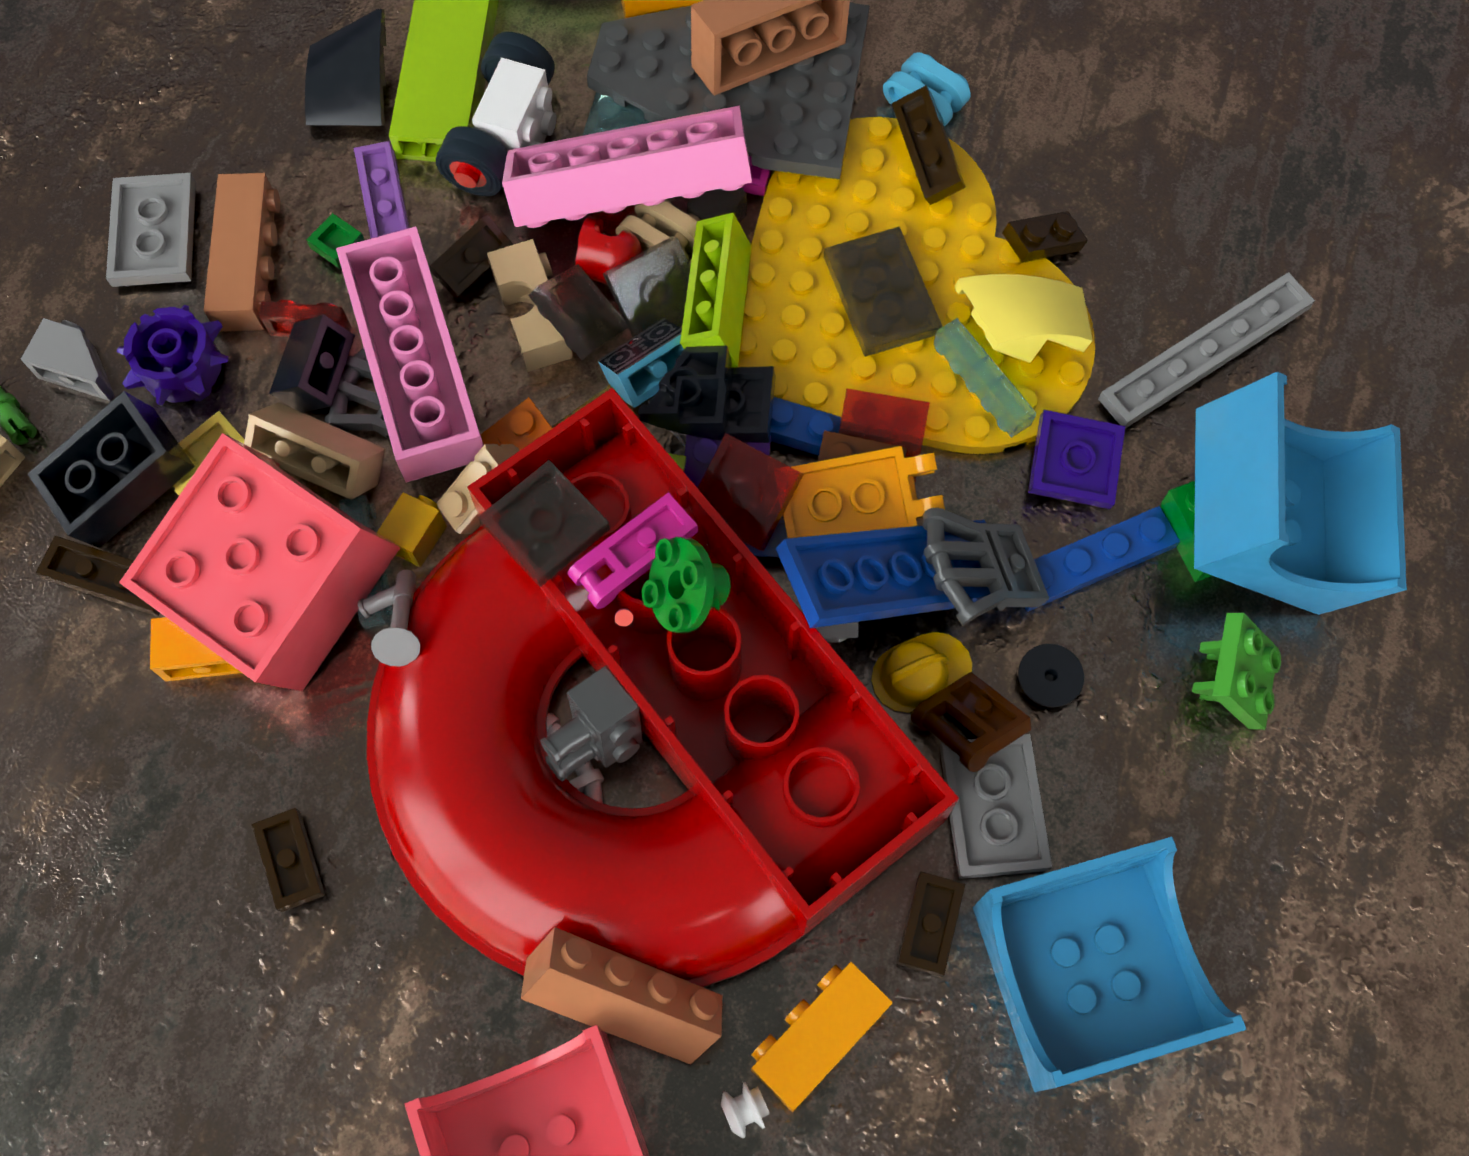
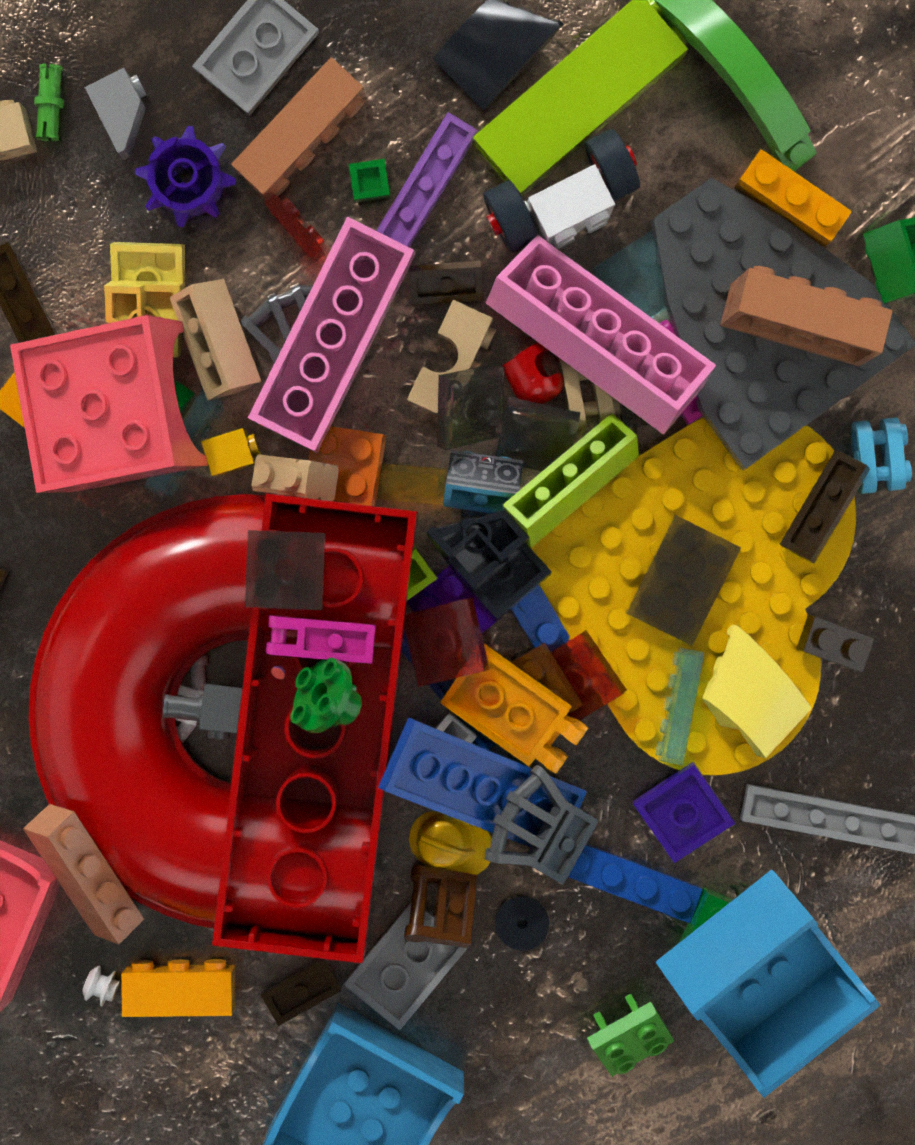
camera: 45 degrees right, 20 degrees up
black brick [28,391,195,548] -> none
black brick [269,315,355,413] -> none
light grey piece [358,570,420,667] -> none

